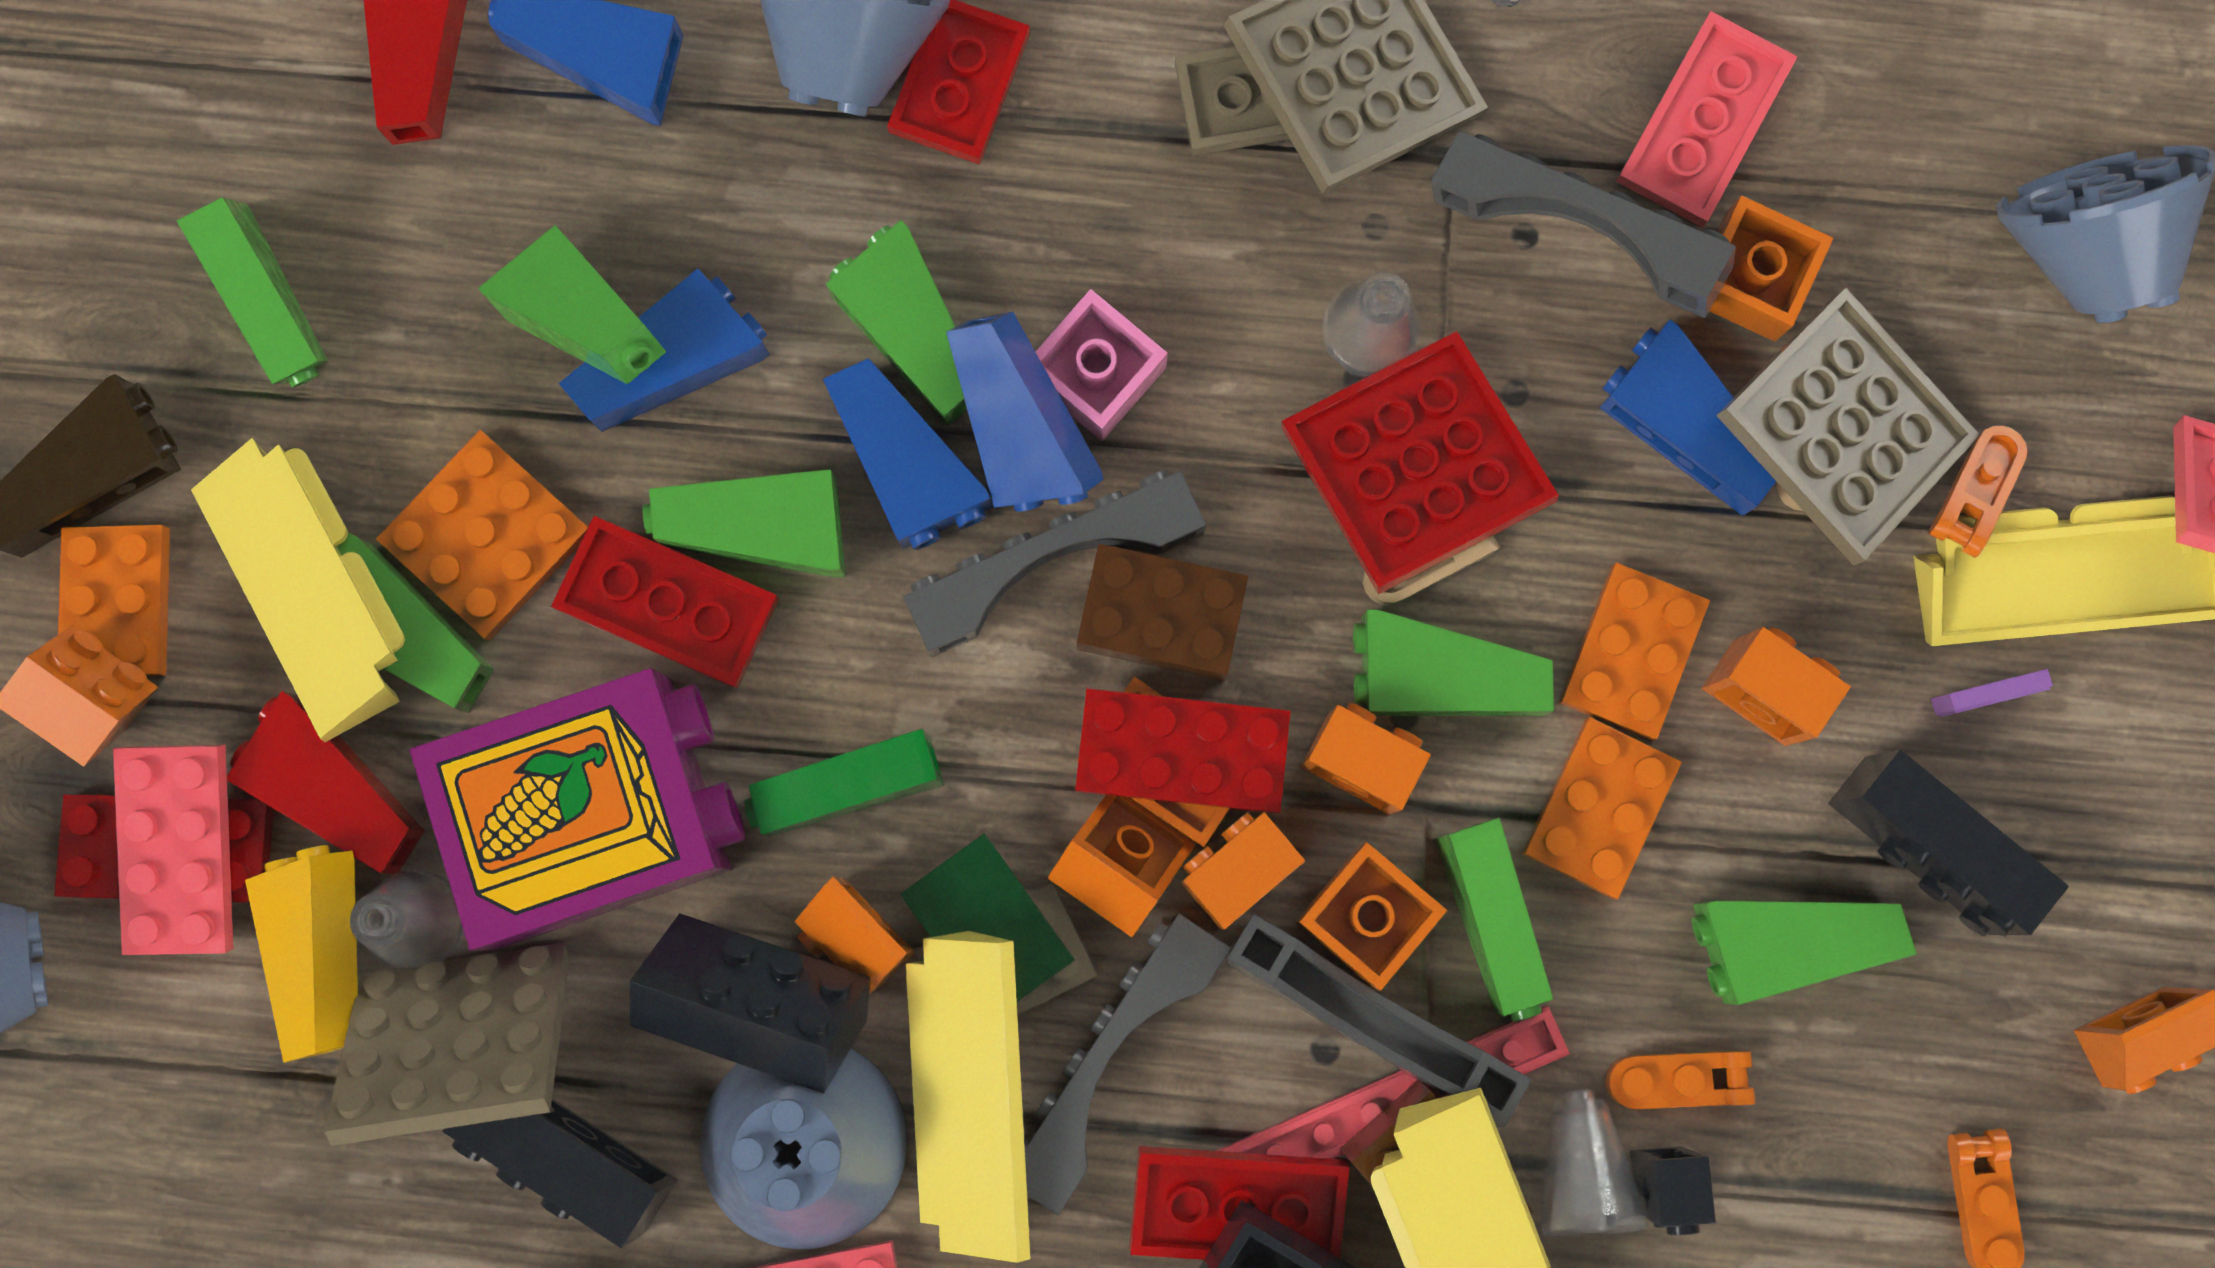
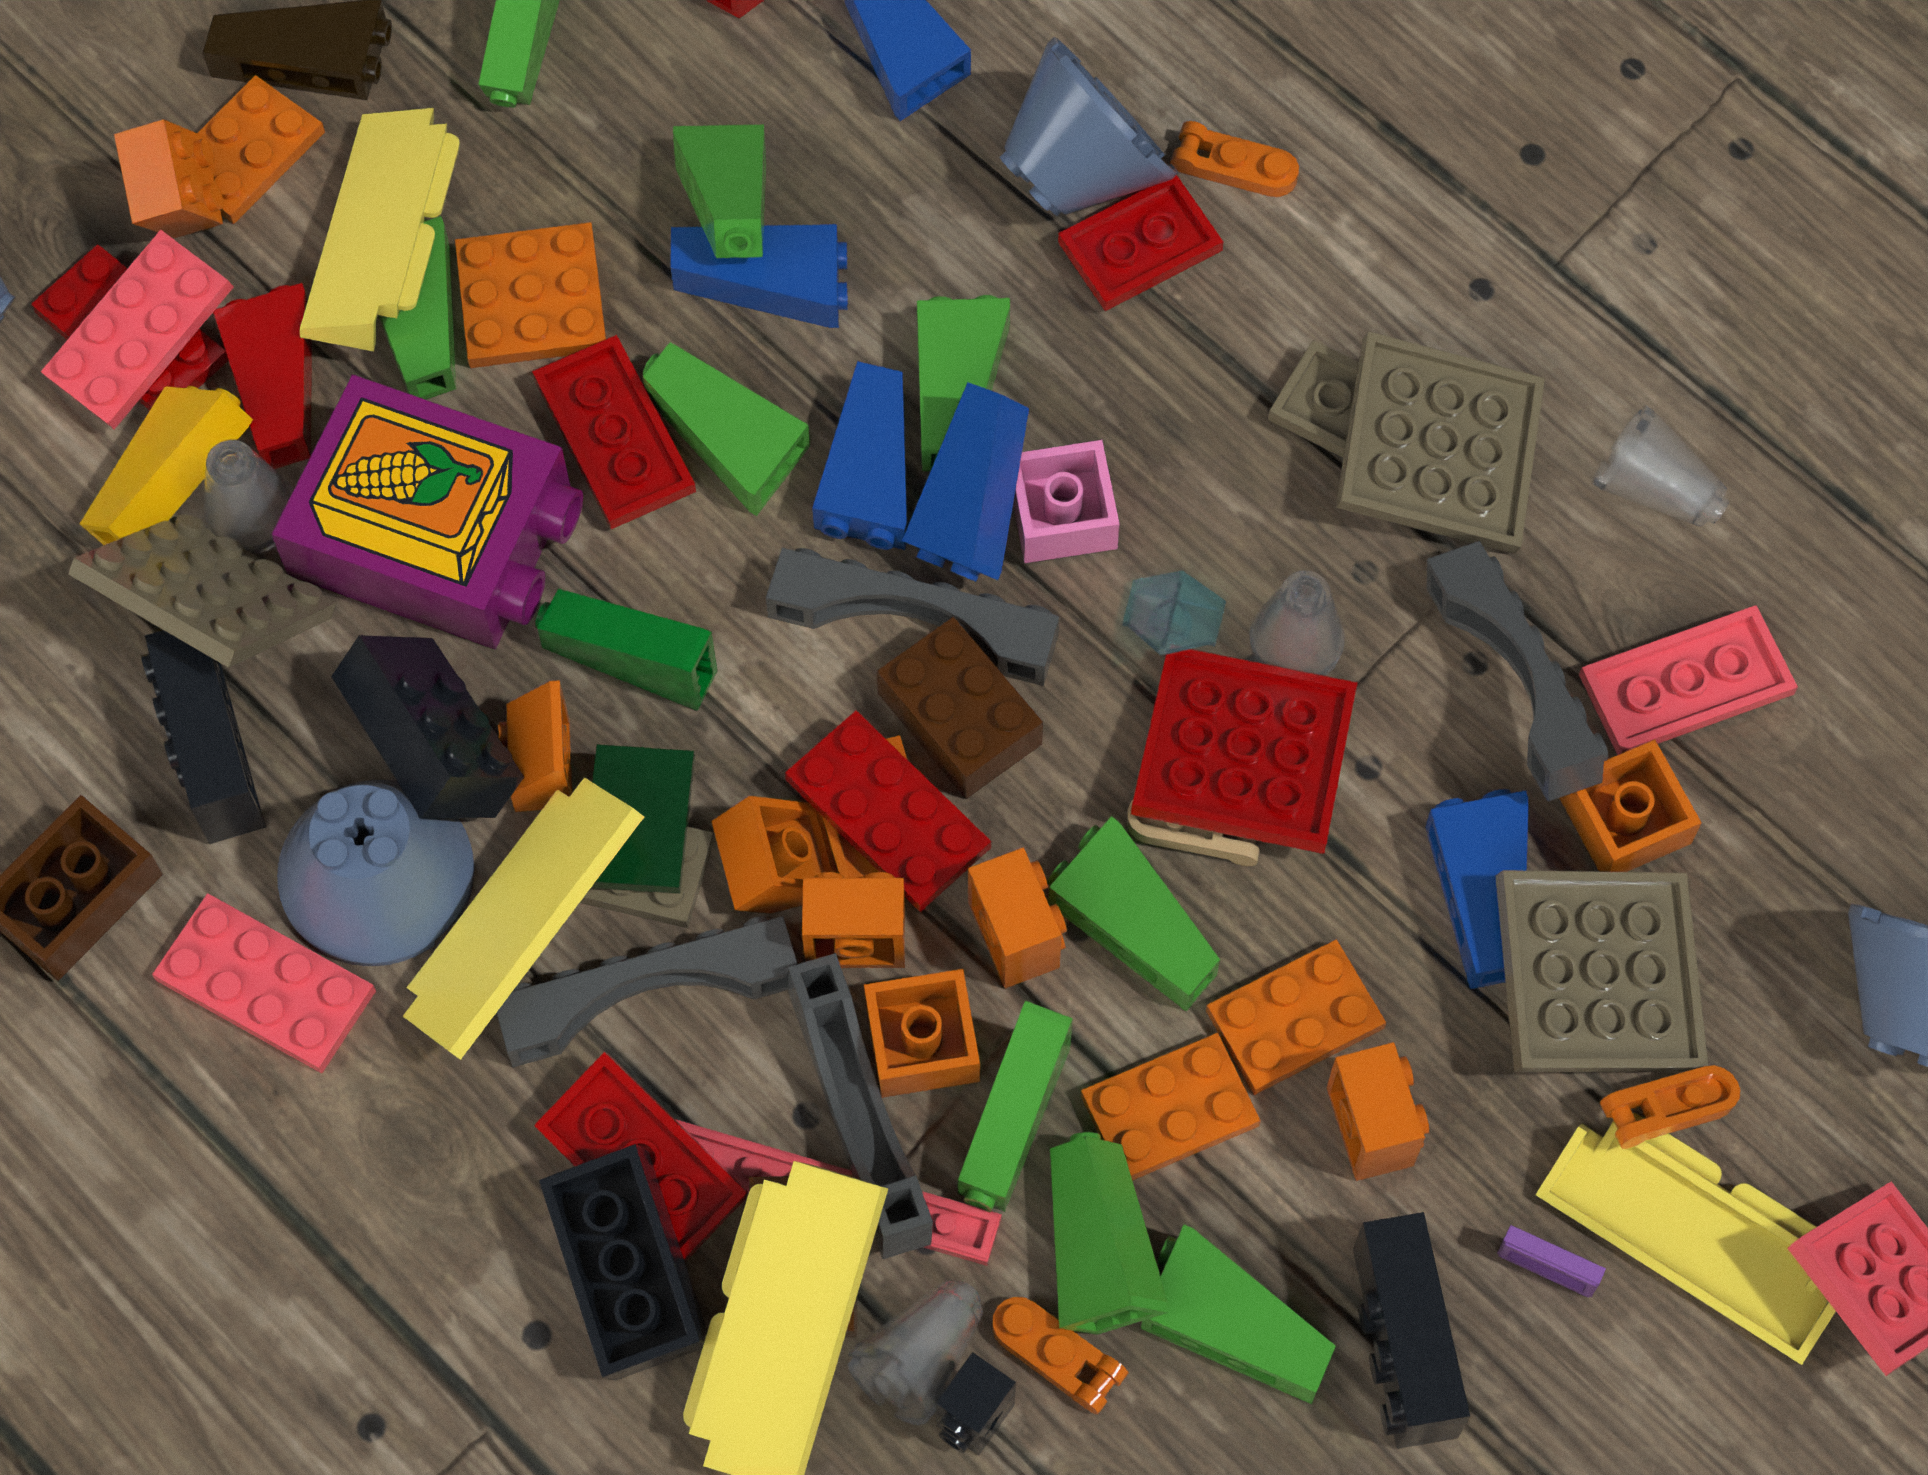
camera: 40 degrees right, 15 degrees down
none -> bright green slope [1050,1132,1169,1335]
none -> clear light blue slope [1122,570,1226,656]

